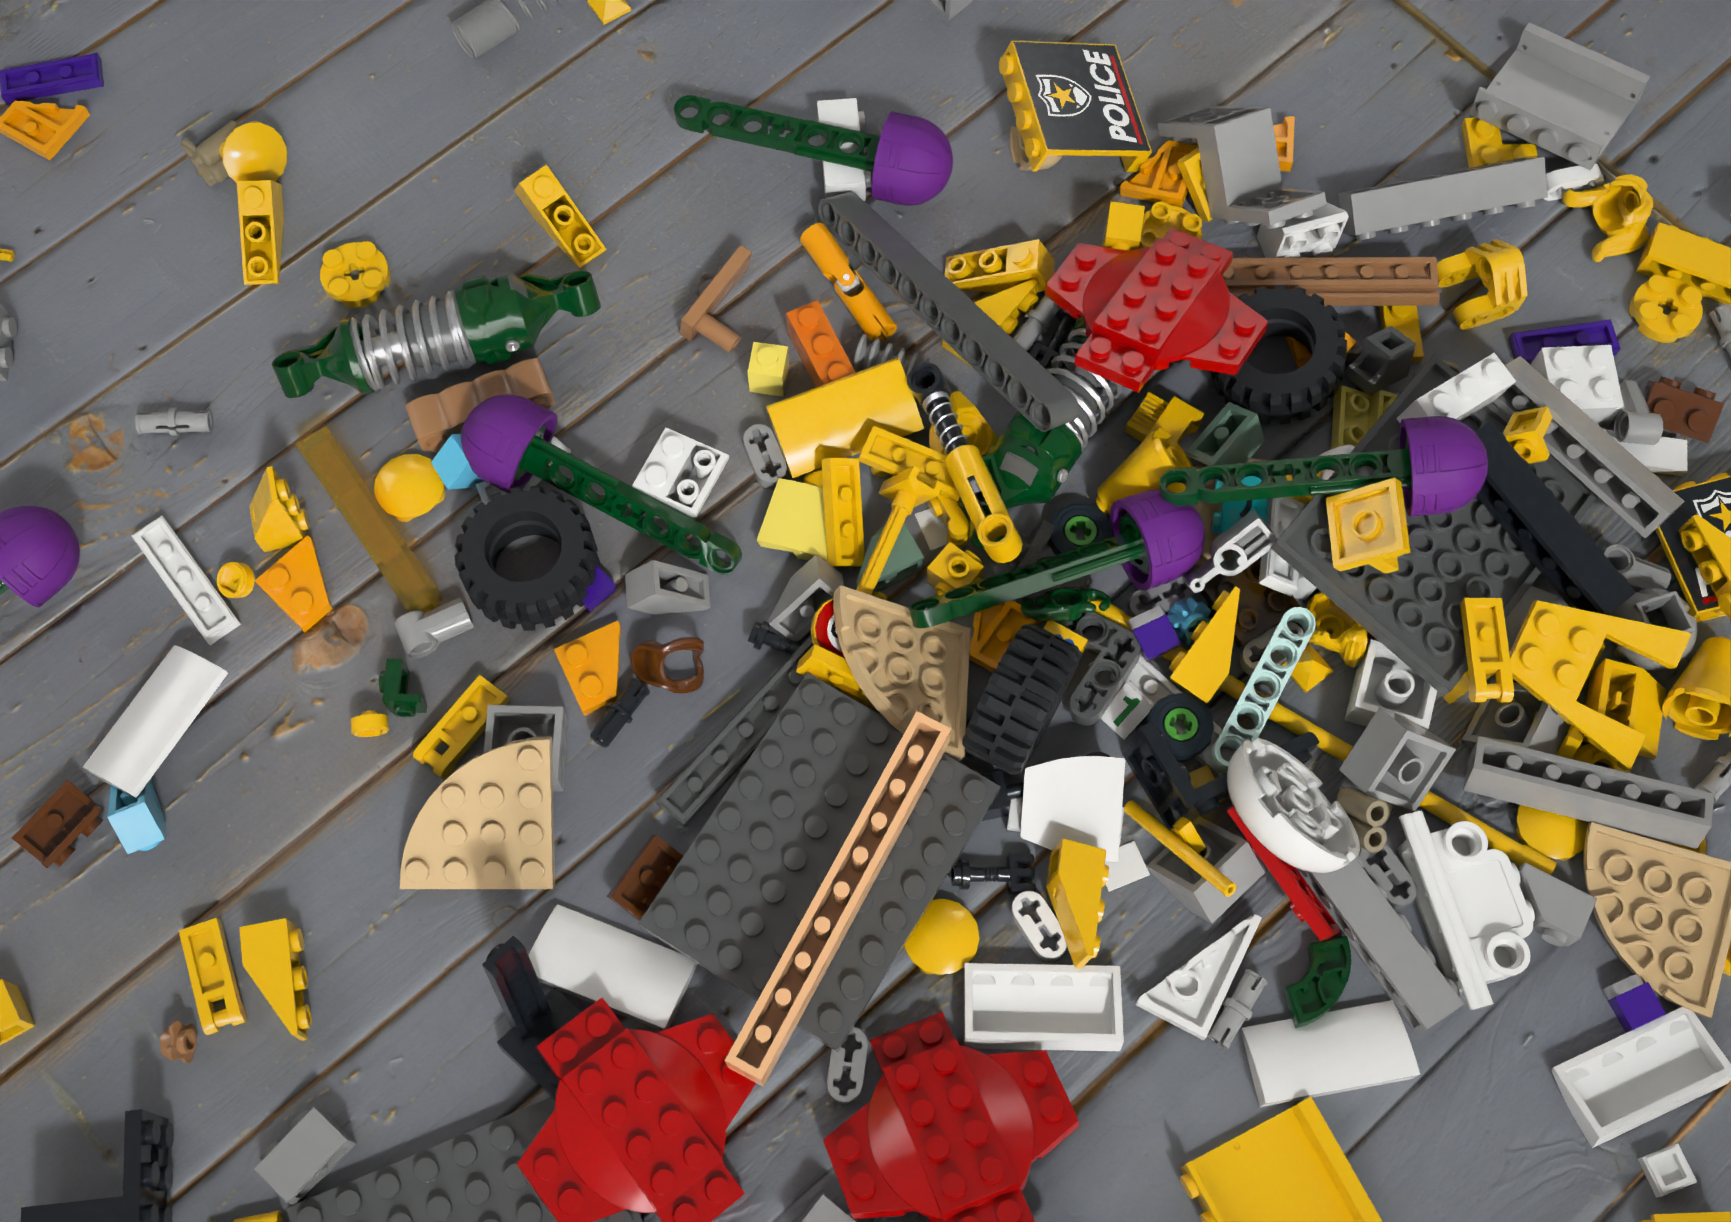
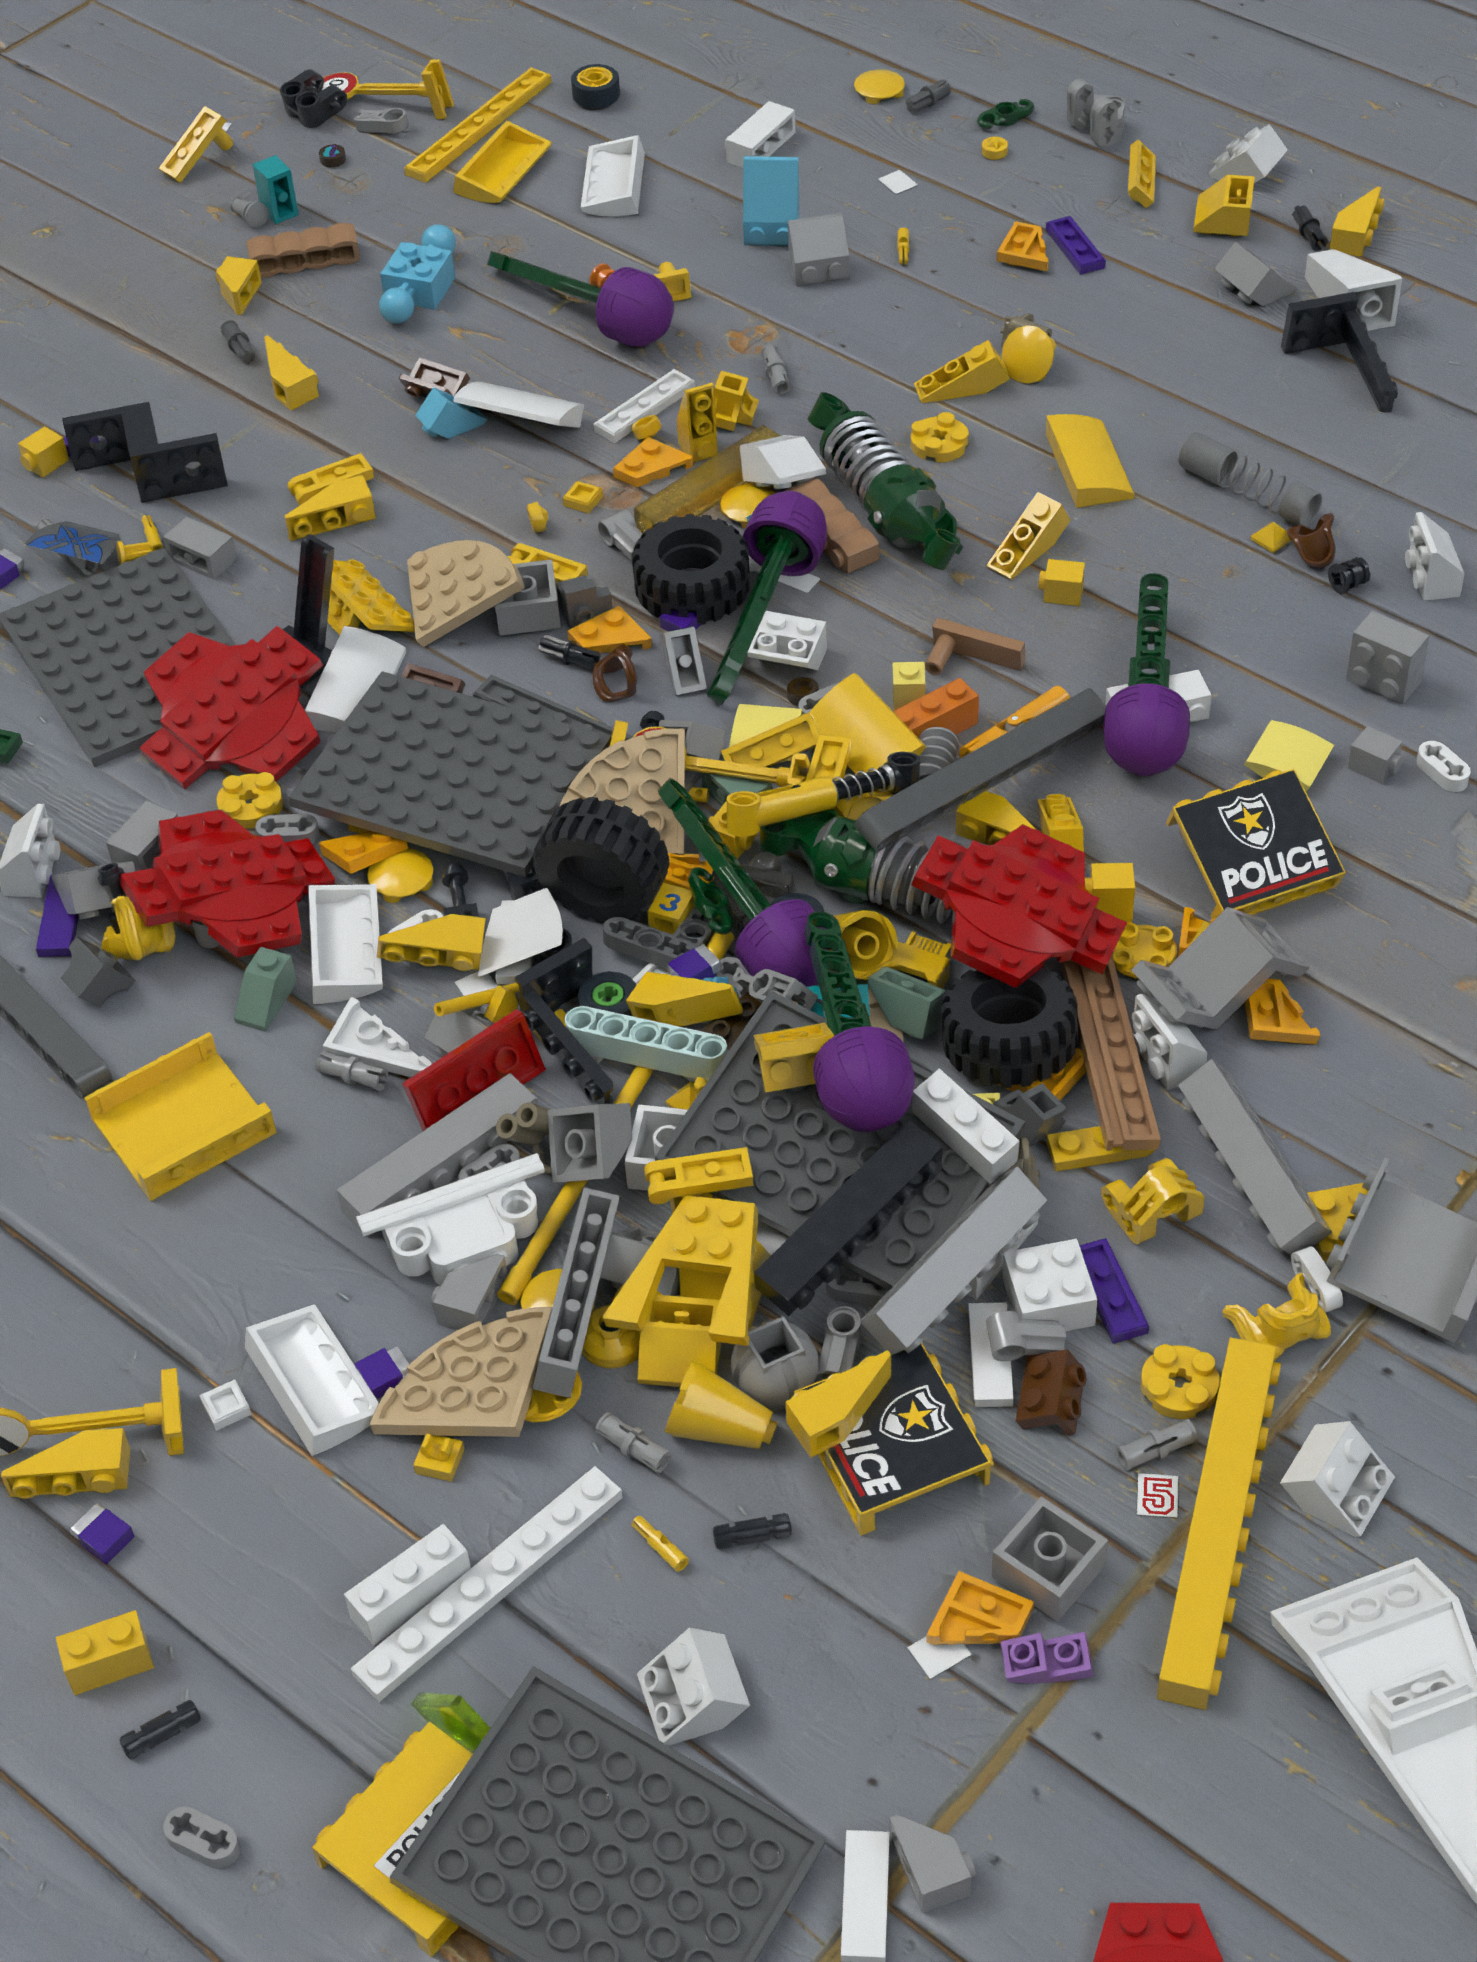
camera: 85 degrees right, 20 degrees down
medium nougat plate [160,1021,197,1063] -> none
dark green bracket [379,659,427,718] -> none
light nougat brick [725,711,951,1087] -> none
white sticker [1101,683,1153,740] -> none
white brick [1227,738,1360,873] -> none
white slope [1240,1000,1420,1107] -> none
dark green tile [1283,936,1351,1028] -> none
yellow bracket [1503,406,1552,464] -> none
none -> yellow plate [216,772,283,829]
none -> sand green slope [234,947,297,1032]
none -> light orange wing [319,831,408,874]
none -> yellow bracket [327,559,415,635]
none -> dark grey brick [556,575,613,629]
none -> yellow tile [562,481,603,514]
none -> yellow brick [714,370,759,431]
none -> white slope [739,435,826,489]
none -> dark brown tile [787,677,819,706]
none -> yellow brick [1038,559,1085,606]
none -> yellow slope [1046,414,1135,508]
none -> light yellow slope [1244,720,1334,792]

